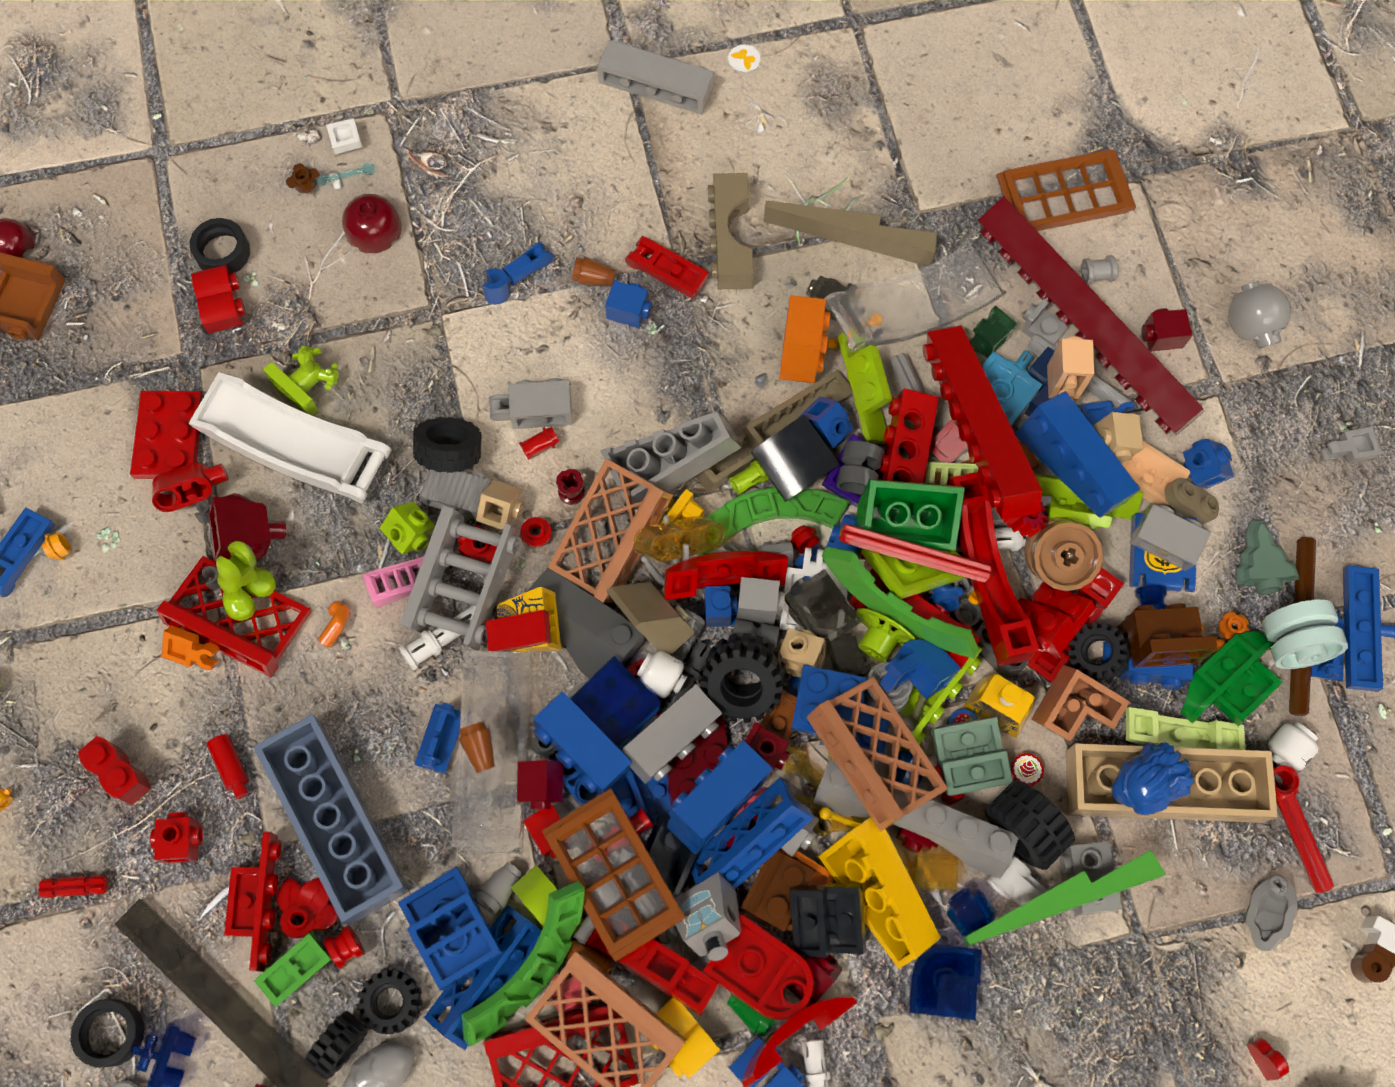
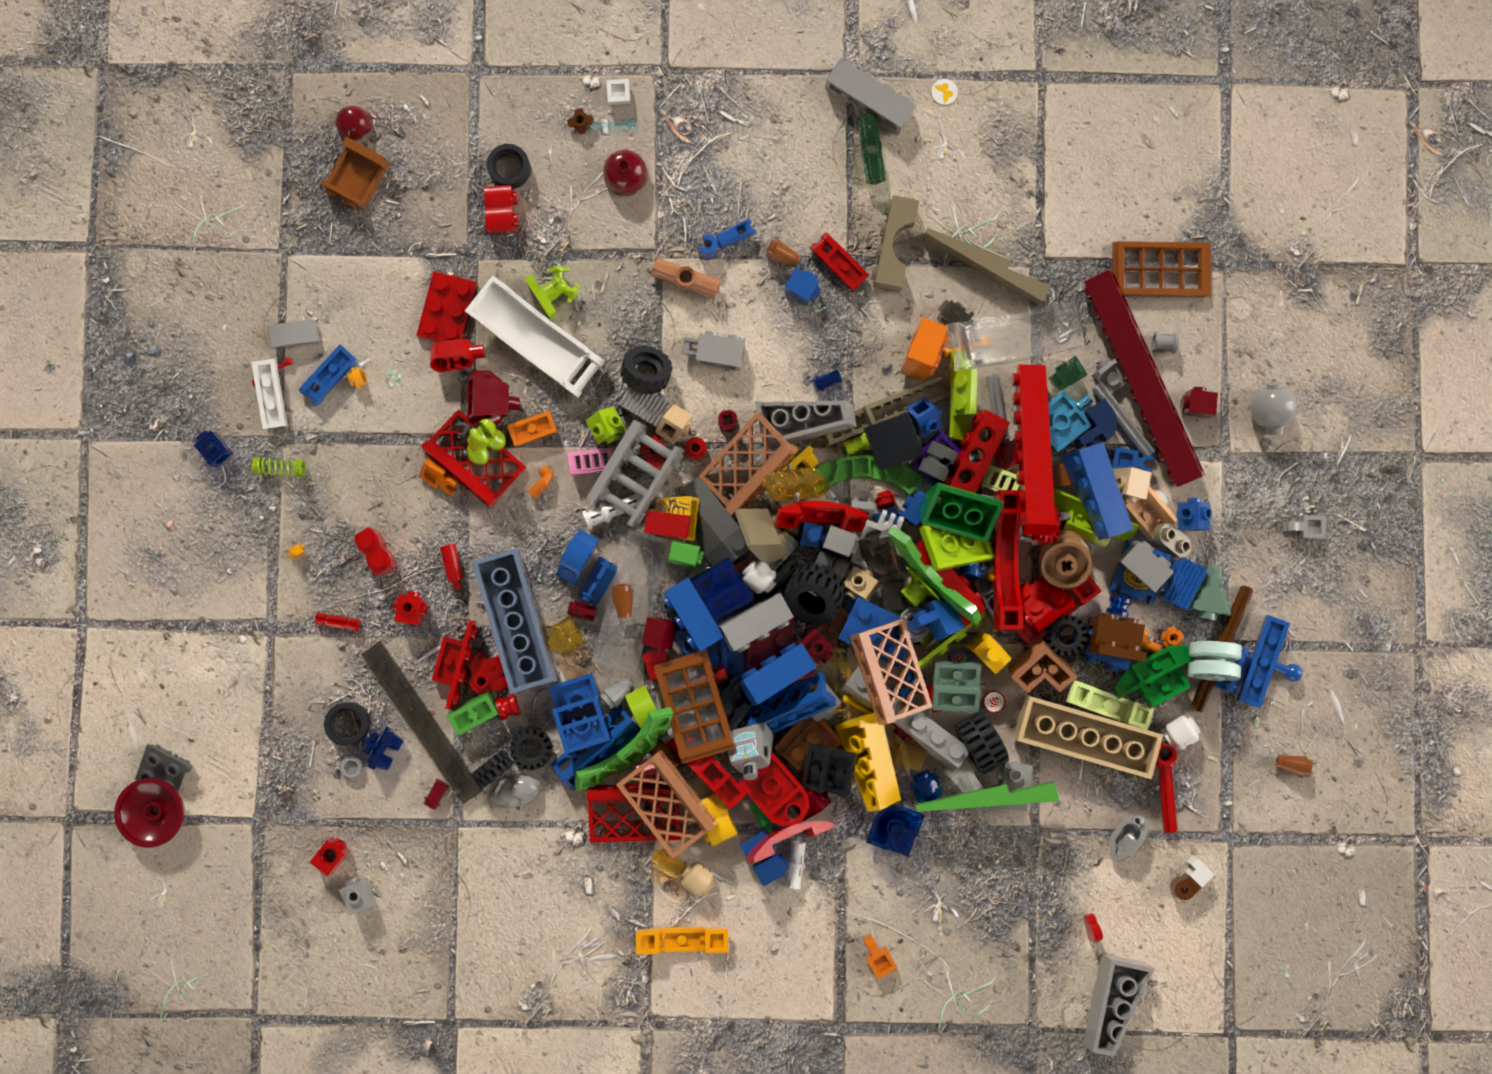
camera: 15 degrees right, 15 degrees up
red pin [519,427,560,460] -> none
axle [839,524,992,582] -> none
light nougat brick [1047,336,1094,400] -> none
blue hair [1111,742,1194,815] -> none
none -> orange plate [507,410,558,447]
none -> clear yellow brick [546,616,586,658]
none -> blue brick [556,529,599,586]
none -> dark red pin [567,600,597,621]
none -> nougat piece [651,257,721,299]
none -> bright green brick [668,541,704,570]
none -> dark grey hinge [785,522,803,539]
none -> clear blue pin [812,369,842,392]
none -> clear green piece [857,113,886,185]
none -> blue brick [1158,557,1208,611]

